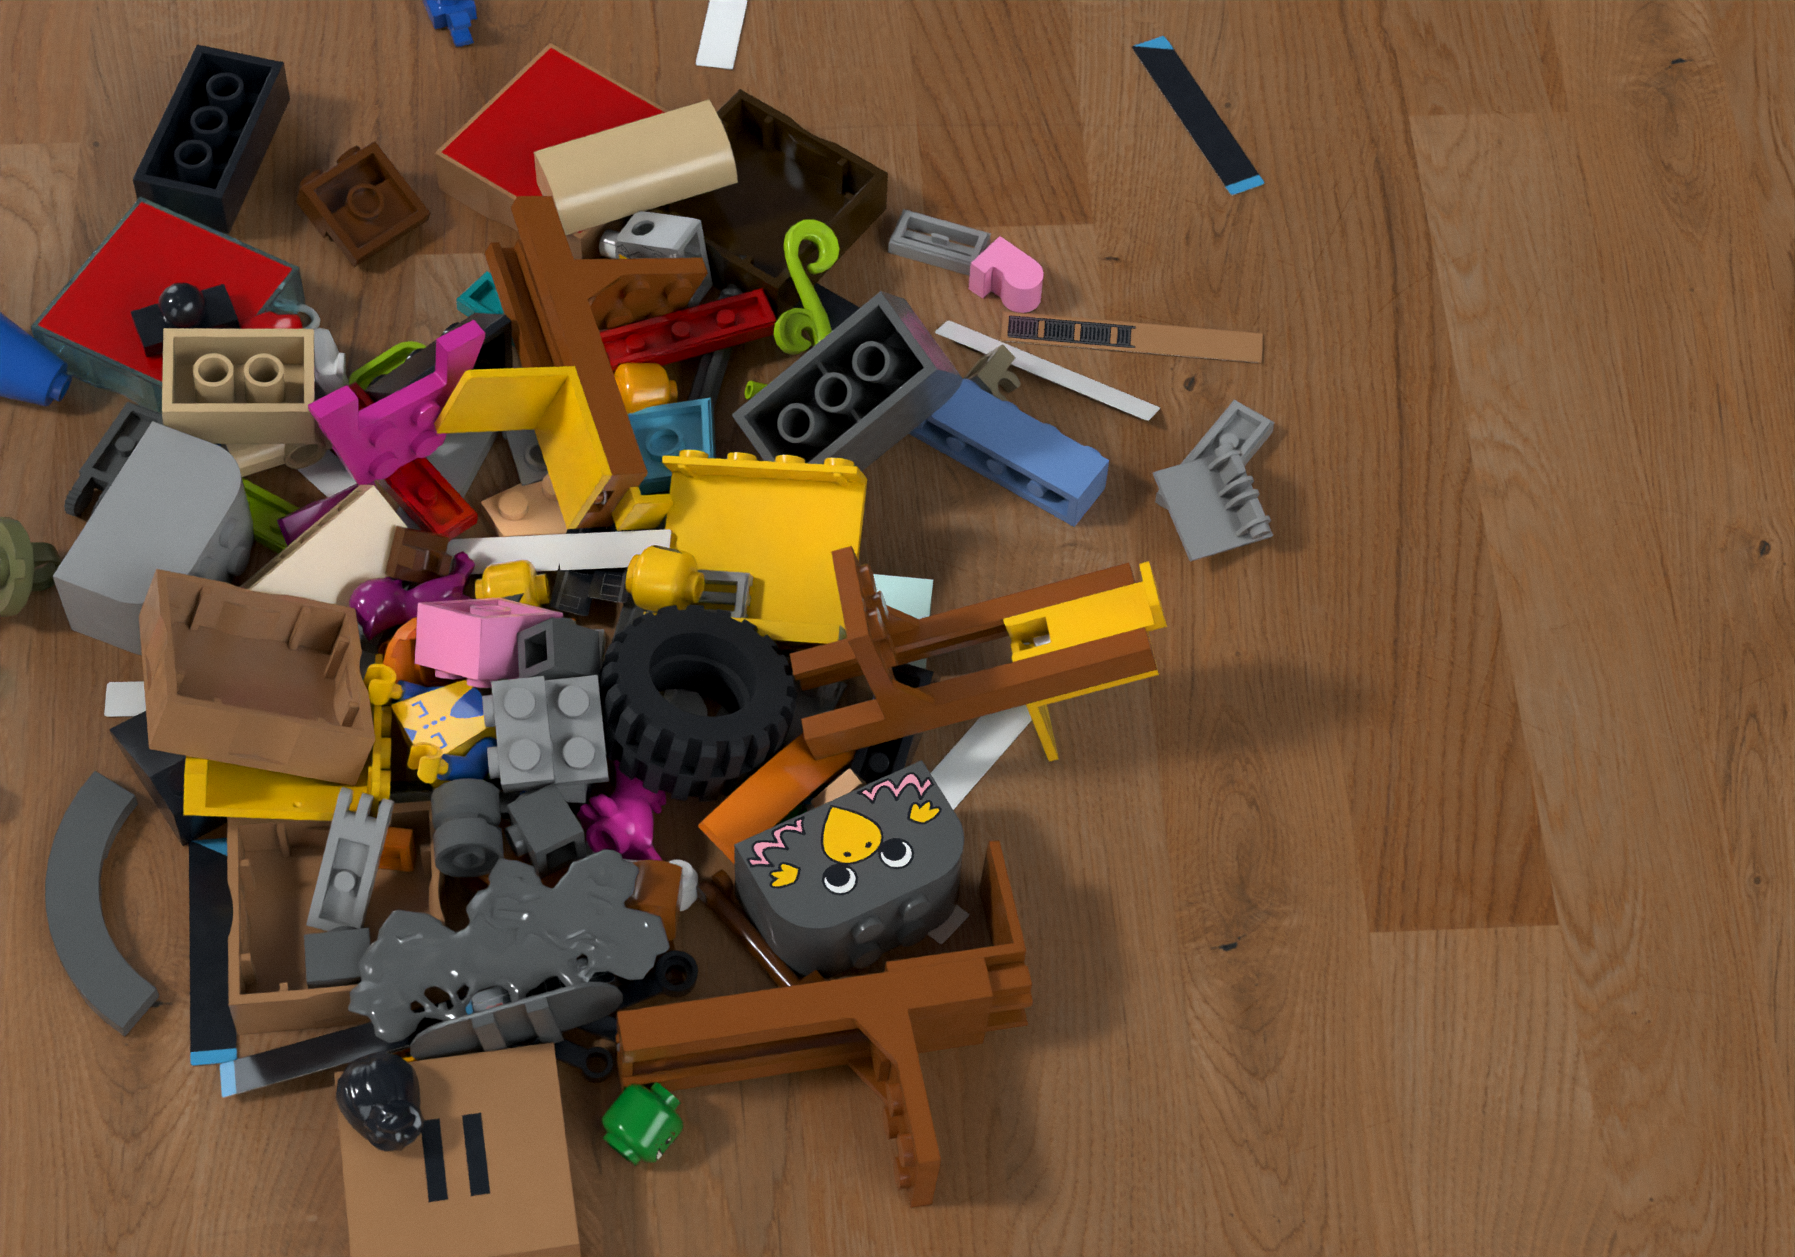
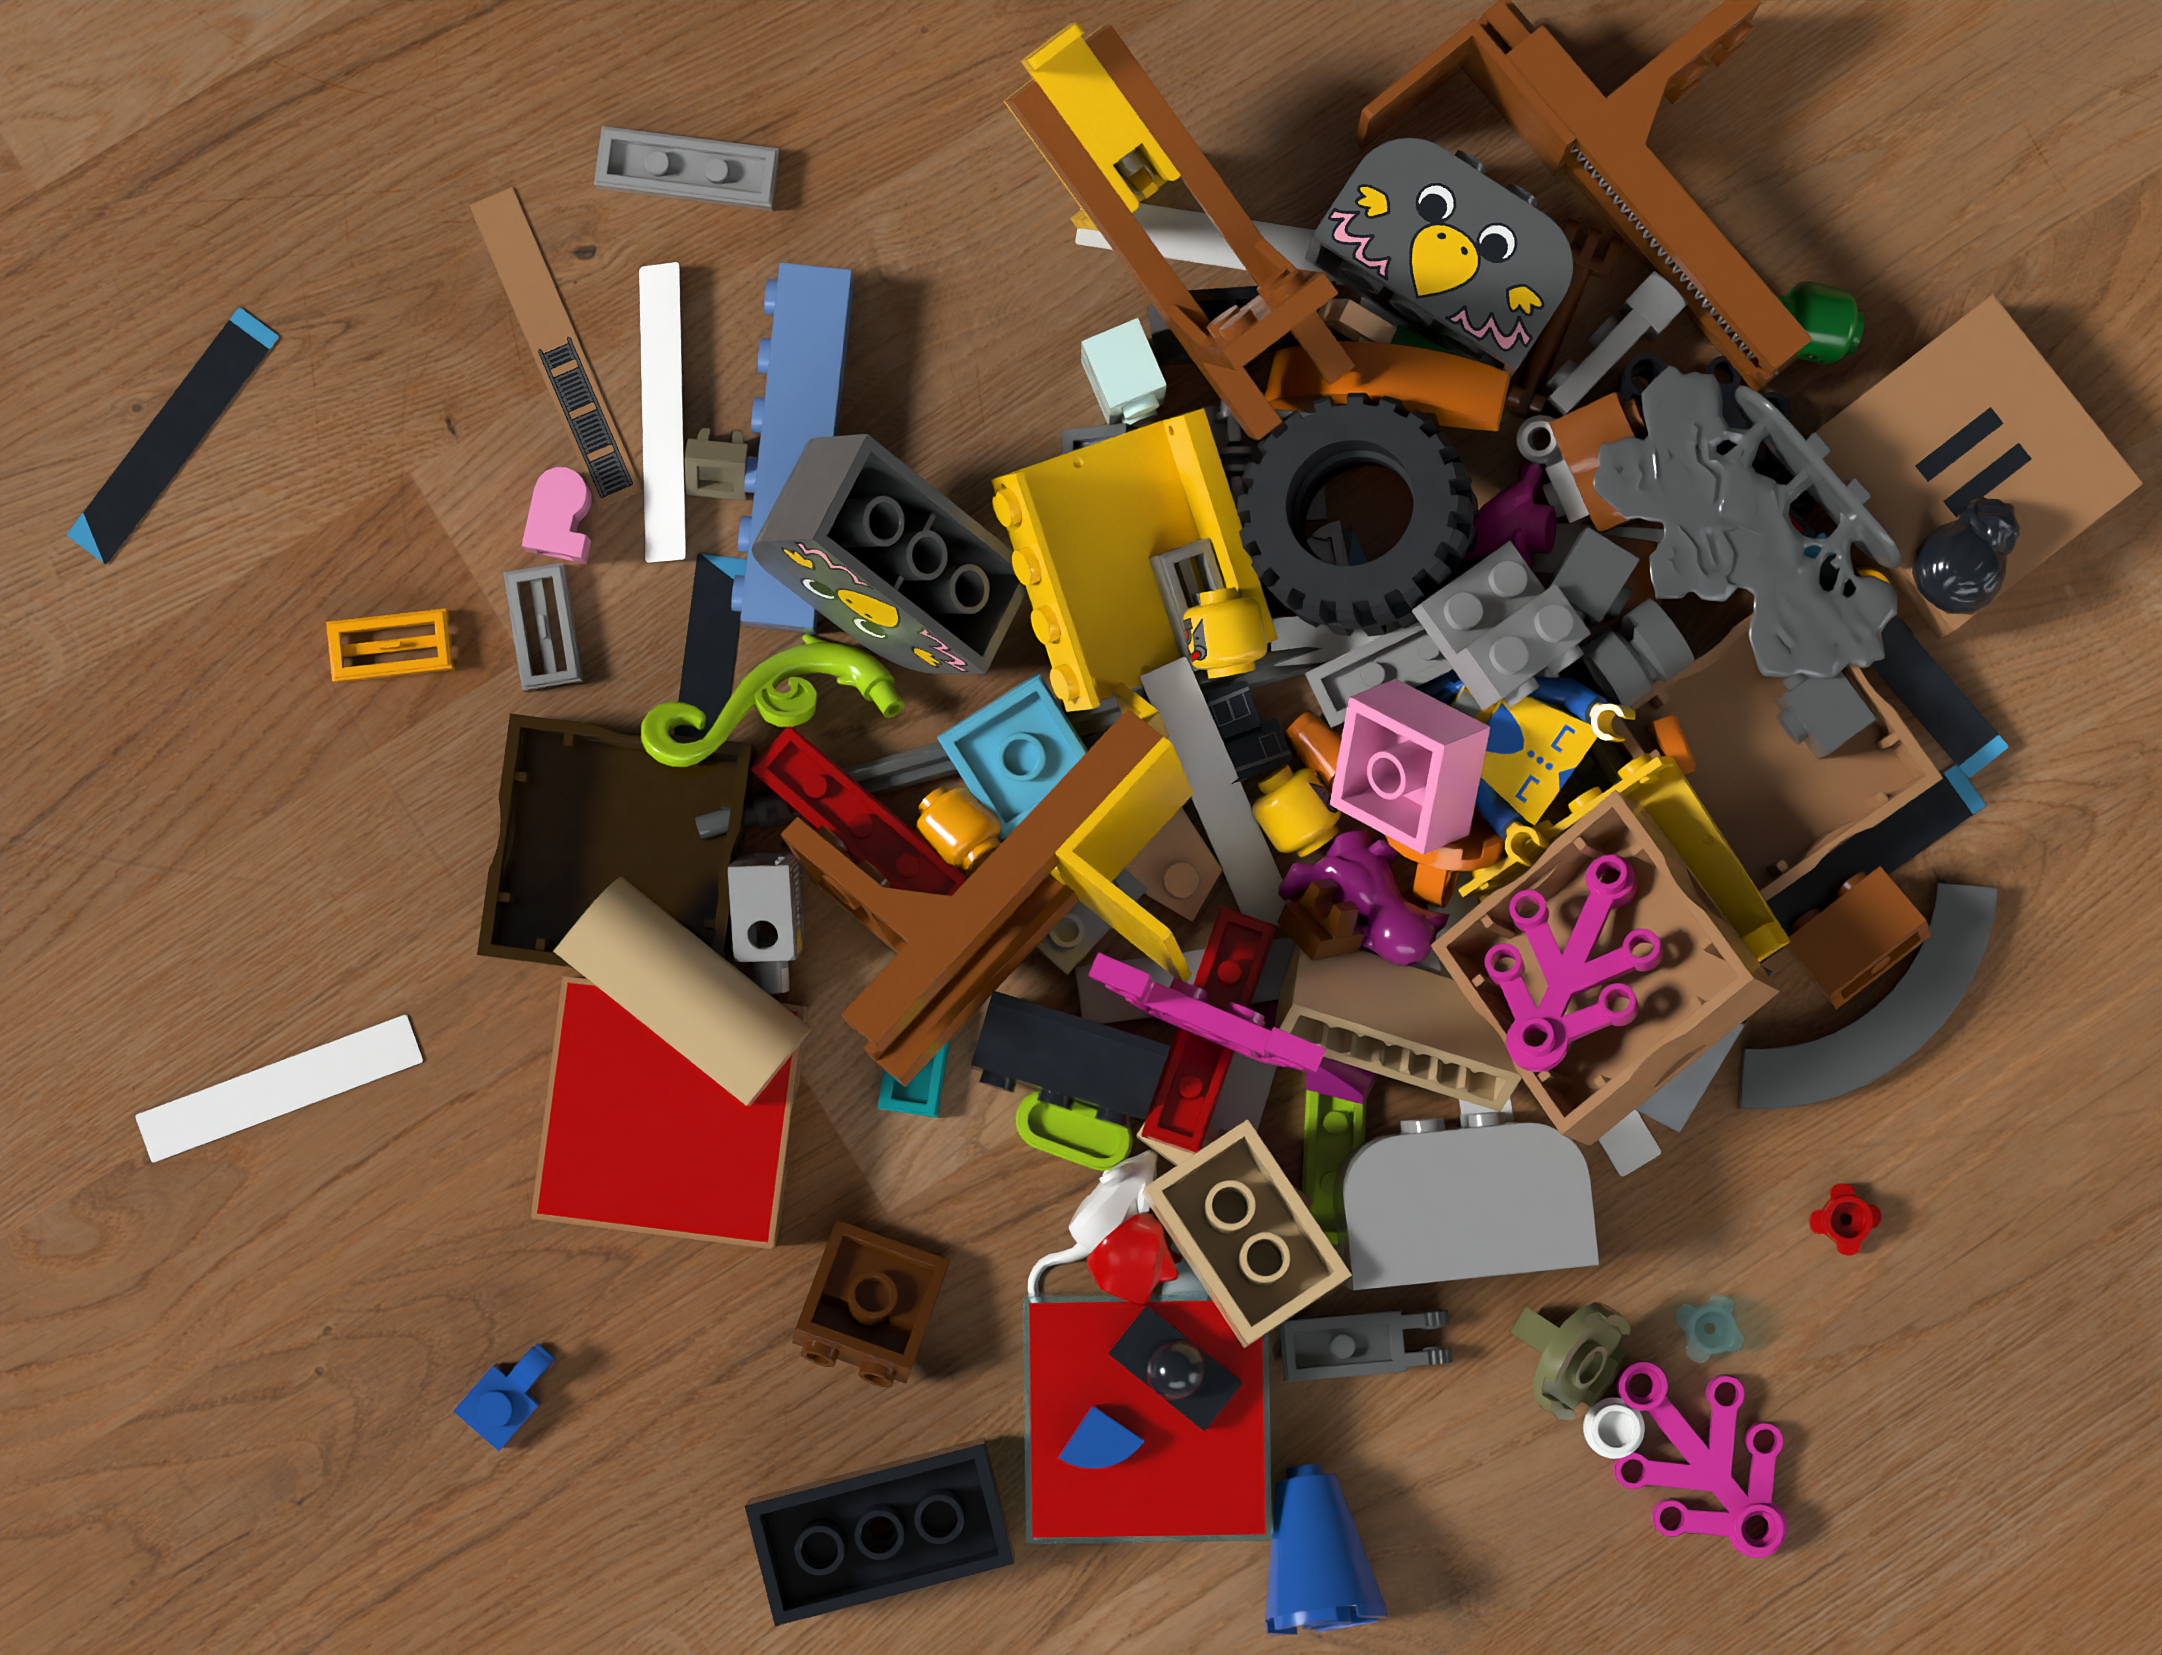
camera: 120 degrees left, 30 degrees up
light grey hinge [306,787,394,931] -> none
dark grey brick [517,617,601,680] -> none
light grey hinge [1153,443,1273,562] -> none
none -> light orange tile [326,608,455,683]
none -> blue tile [1059,1405,1144,1468]
none -> dark pink plant [1485,855,1663,1072]
none -> light grey plate [1544,271,1688,419]
none -> dark orange brick [1786,866,1931,1010]

